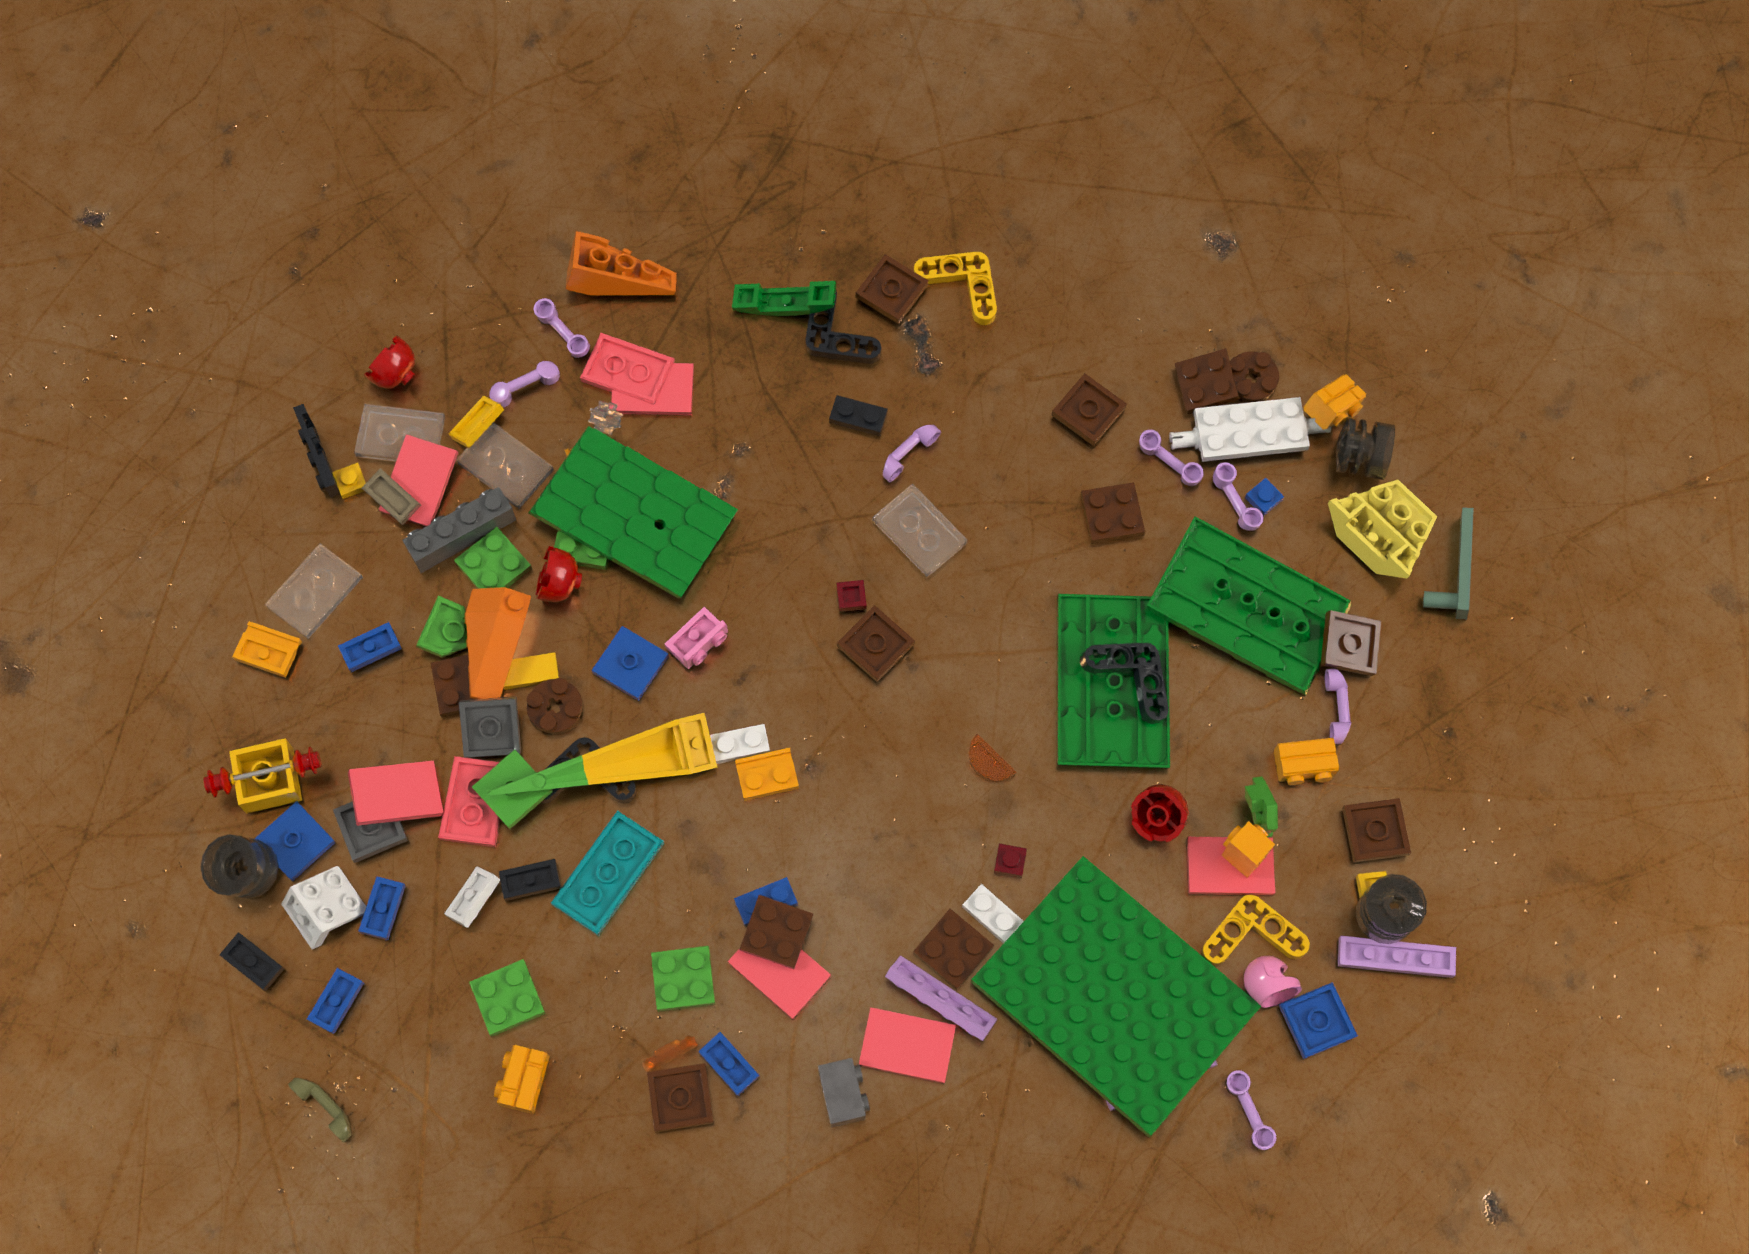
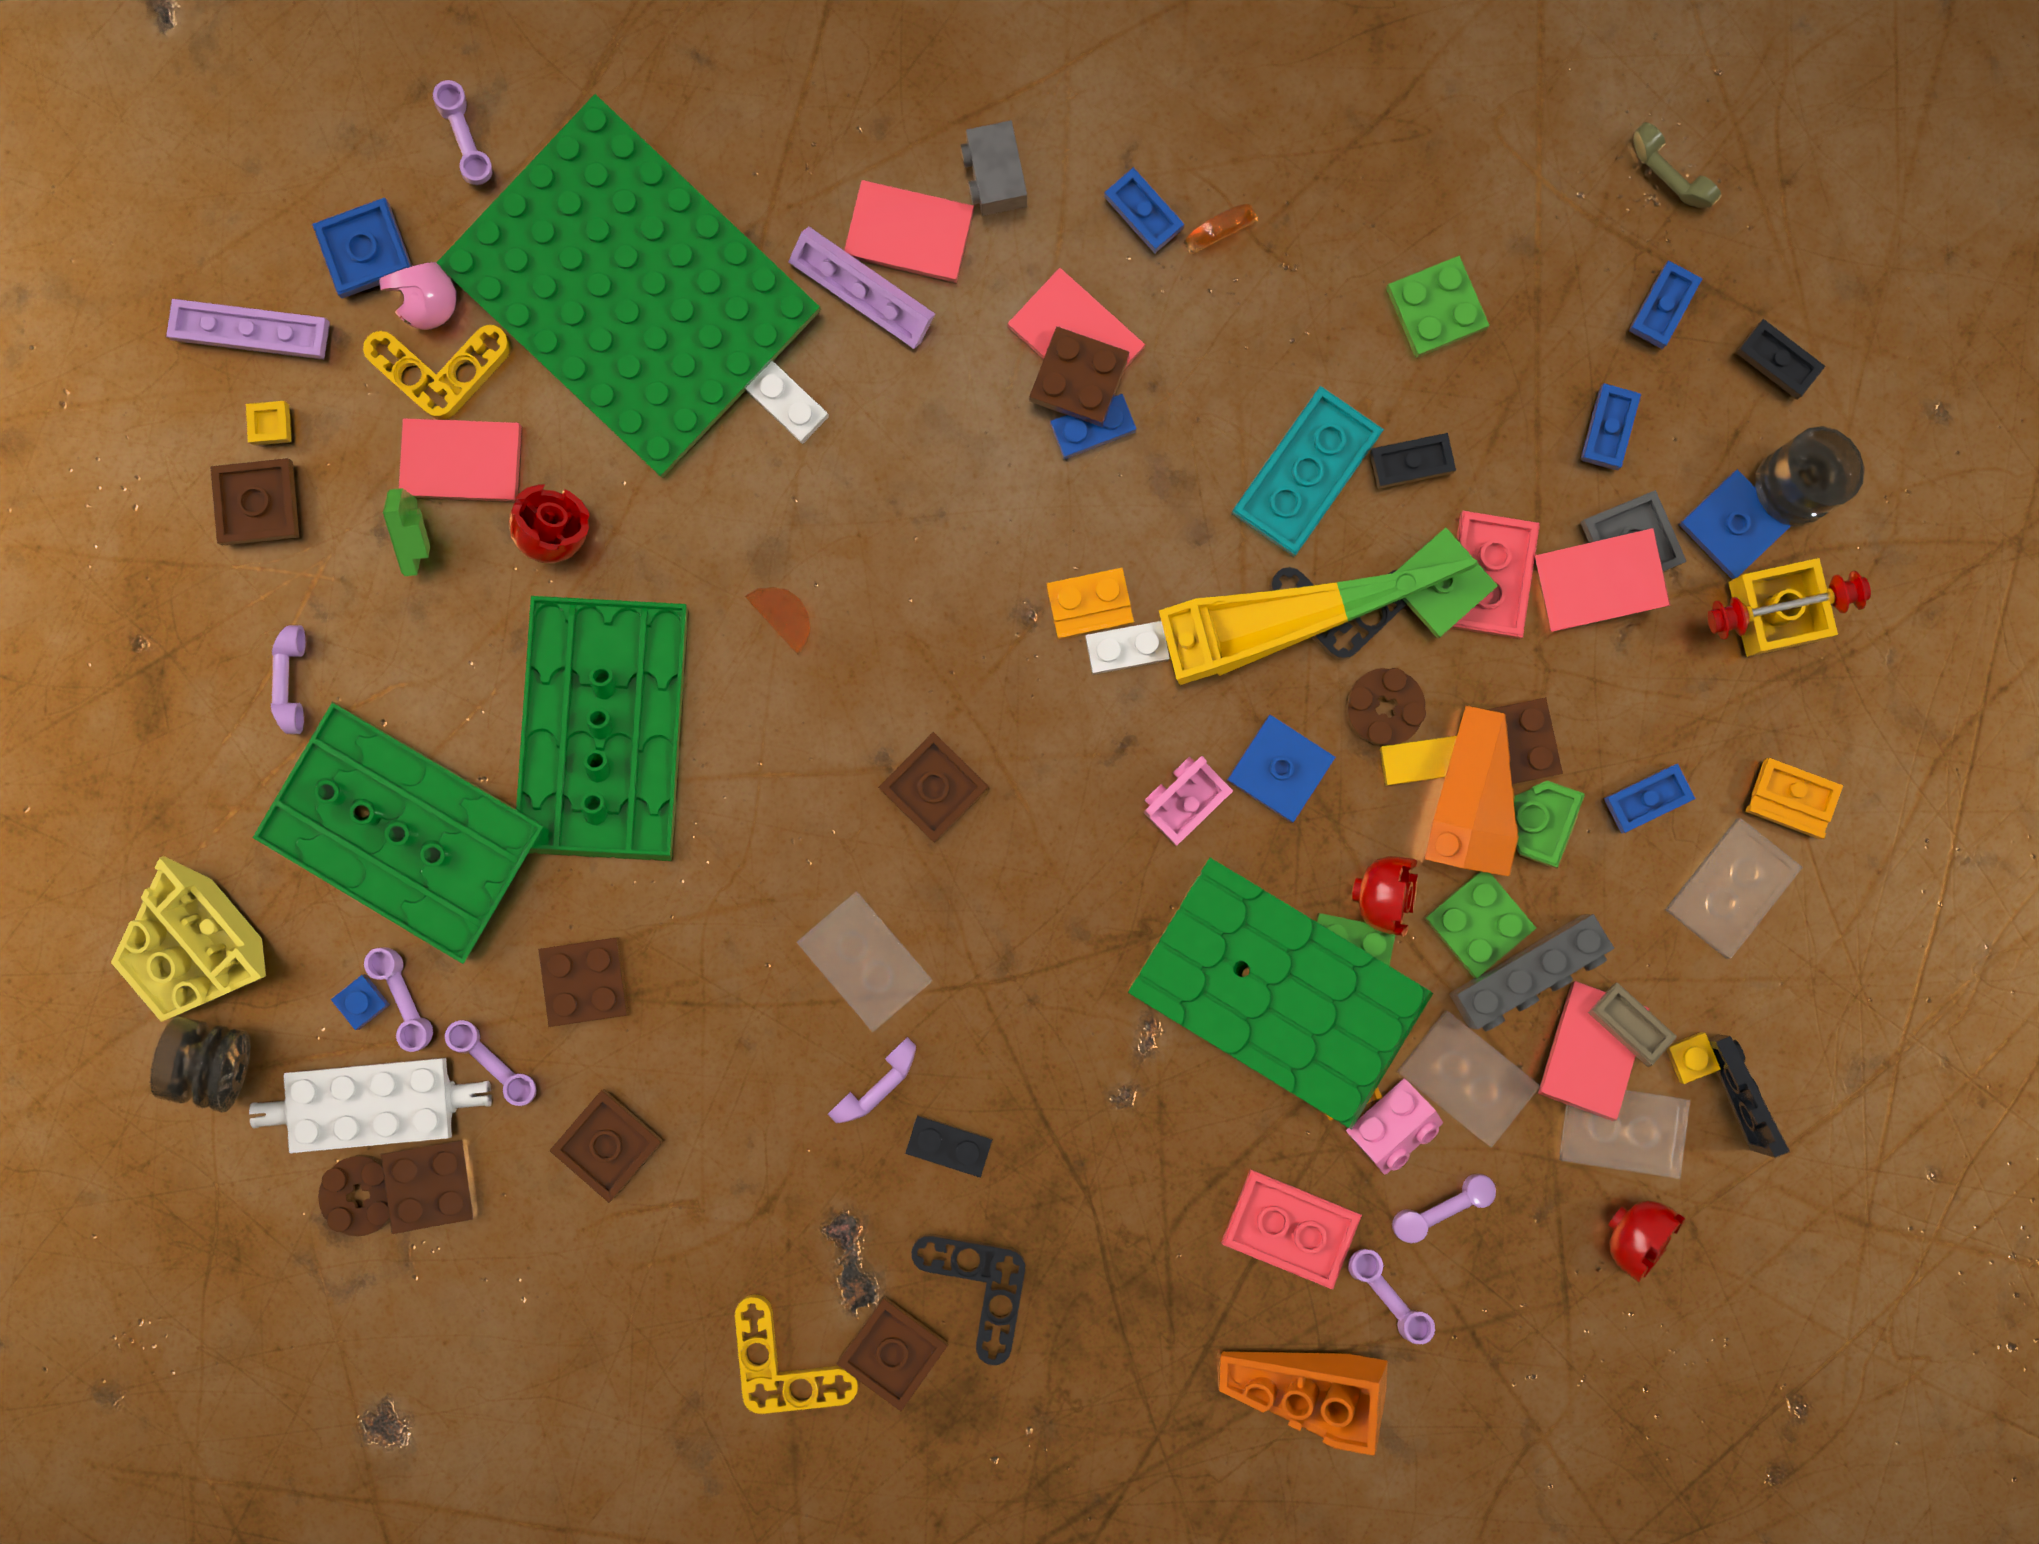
camera: 175 degrees left, 15 degrees up
white bracket [281,866,366,949] -> none
white plate [444,867,500,928] -> none
yellow tile [449,396,504,448] -> none
dark grey plate [459,697,521,758] -> none
light orange brick [494,1045,550,1114] -> none
clear gear [588,401,623,435] -> none
coral tile [611,362,694,415] -> none
reddish brown plate [647,1063,714,1133] -> none
bright green plate [651,946,715,1012] -> none
green slope [732,281,837,316] -> none
dark red plate [836,580,867,612] -> none
reddish brown plate [913,909,994,990] -> none
dark red plate [994,843,1027,878] -> none
black beam [1080,643,1168,724] -> none
light orange brick [1221,821,1275,878] -> none
light orange brick [1274,738,1339,785] -> none
light orange brick [1304,374,1366,430] -> none
plate [1321,610,1381,676] -> none
clear smoke wheel [1356,874,1427,944] -> none
sand green piece [1423,508,1474,619] -> none
none -> bright pink bracket [1346,1078,1443,1175]

